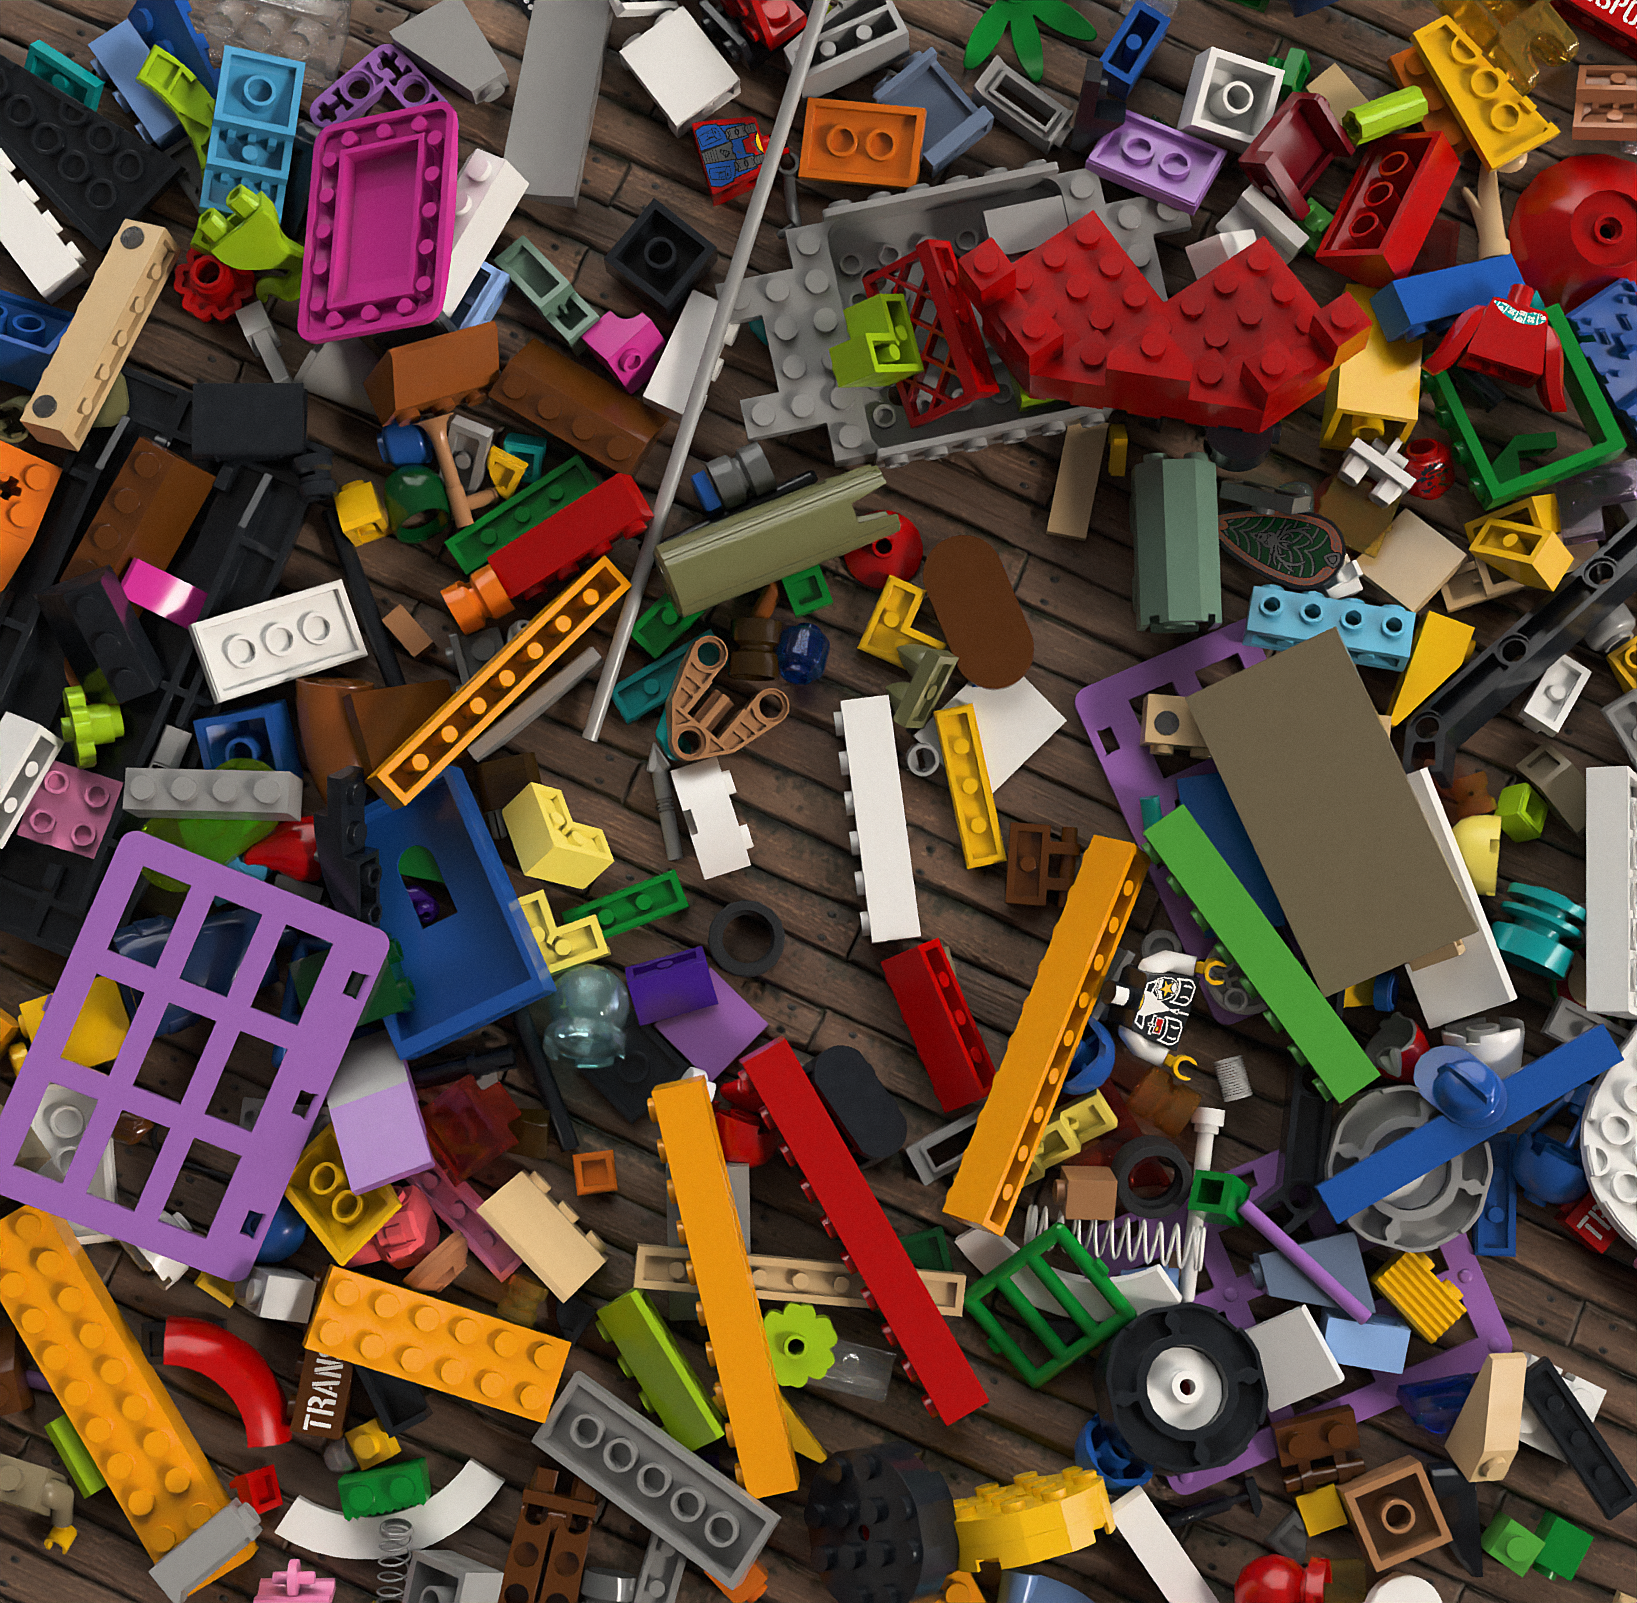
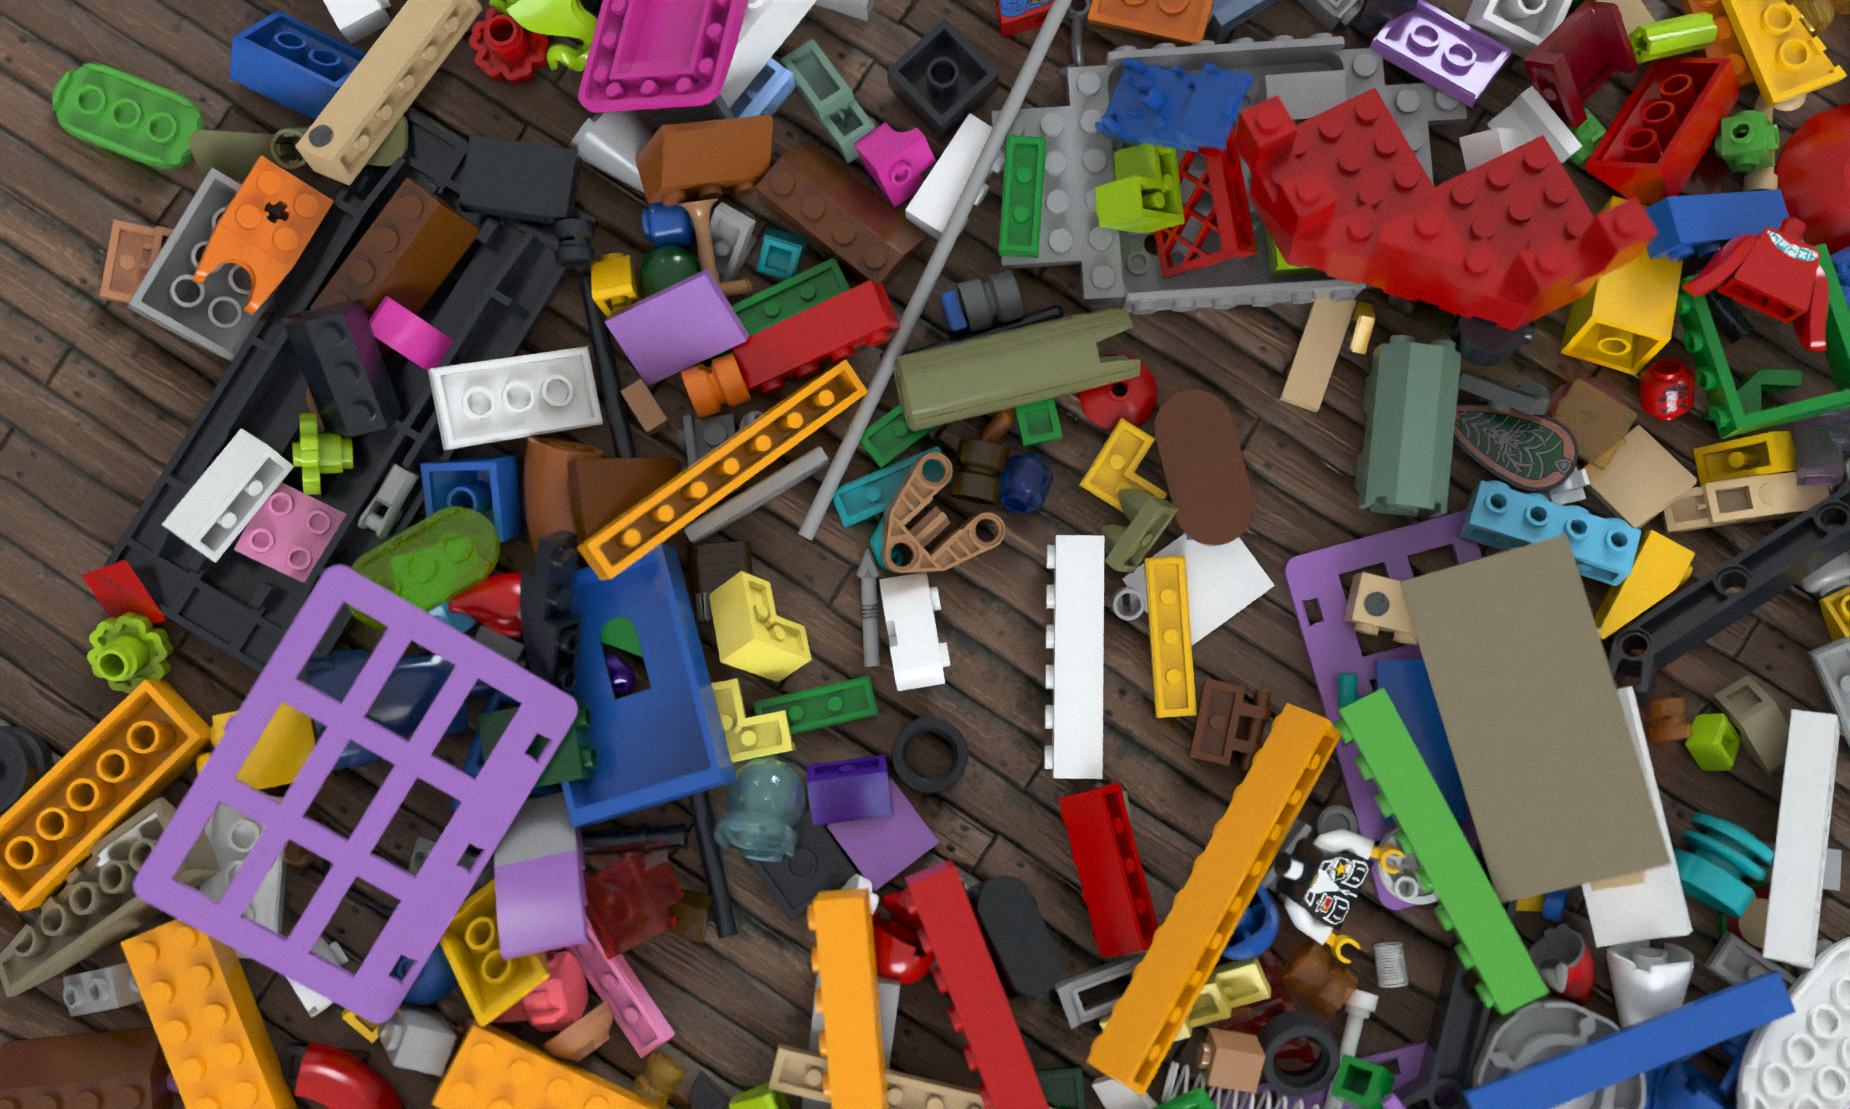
camera: 20 degrees right, 0 degrees up
light grey brick [123,768,304,822] -> none
light grey piece [235,300,293,383] -> none
tan slope [476,1169,609,1303] -> none
yellow tile [487,445,529,500] -> none
orange tile [572,1149,619,1196] -> none
white hips [1337,437,1416,509] -> none
blue piece [1413,1045,1508,1129] -> none
light yellow cylinder [1452,815,1502,896] -> none
yellow slope [1468,517,1574,592] -> none
white plate [1518,654,1592,737] -> none
none -> medium lavender tile [605,268,749,386]
none -> green tile [998,135,1047,258]
none -> blue piece [1095,57,1254,152]
none -> bright green brick [1715,110,1780,173]

